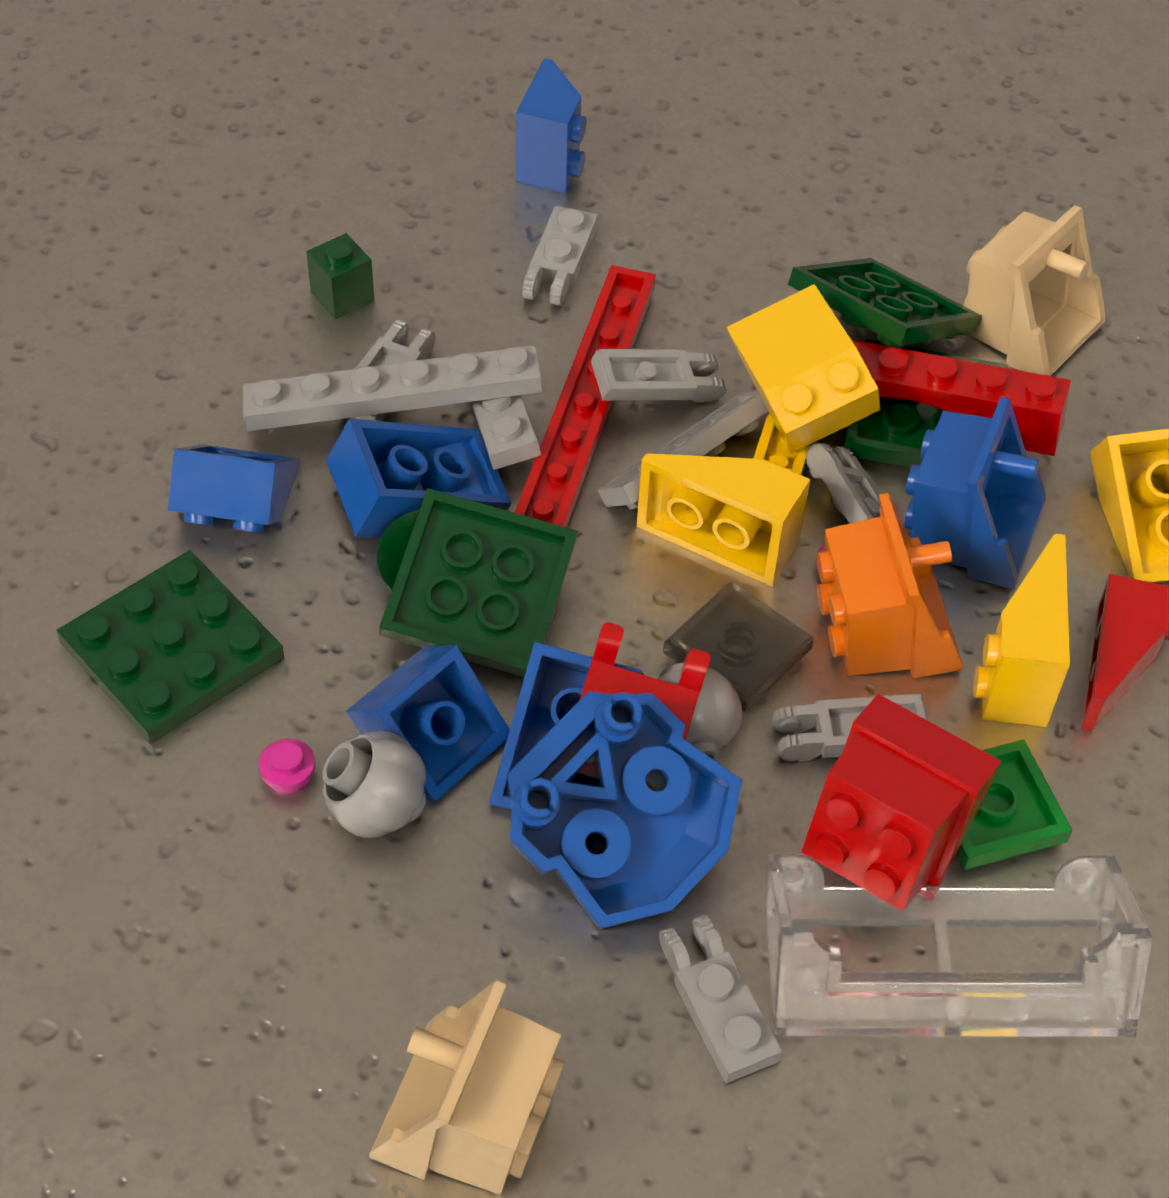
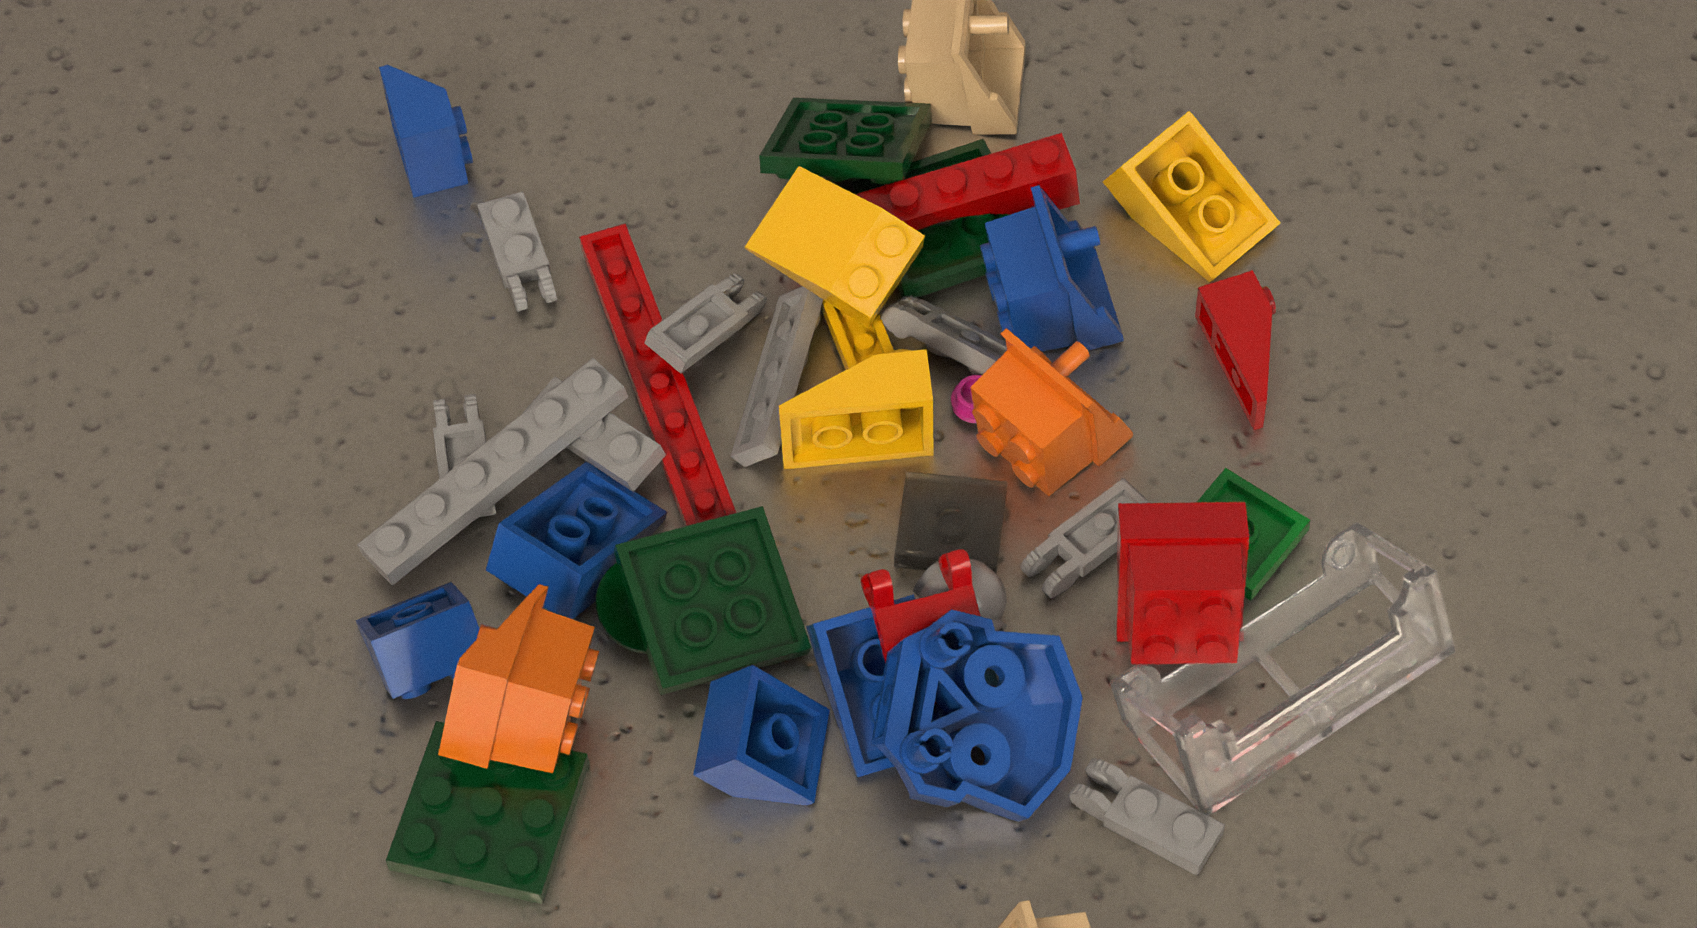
camera: 30 degrees left, 5 degrees up
dark pink plate [259,739,316,793] -> none
dark green brick [306,233,375,319] -> none
light grey plant [323,730,426,838] -> none
yellow slope [973,534,1070,727] -> none
none -> orange piece [438,584,599,773]

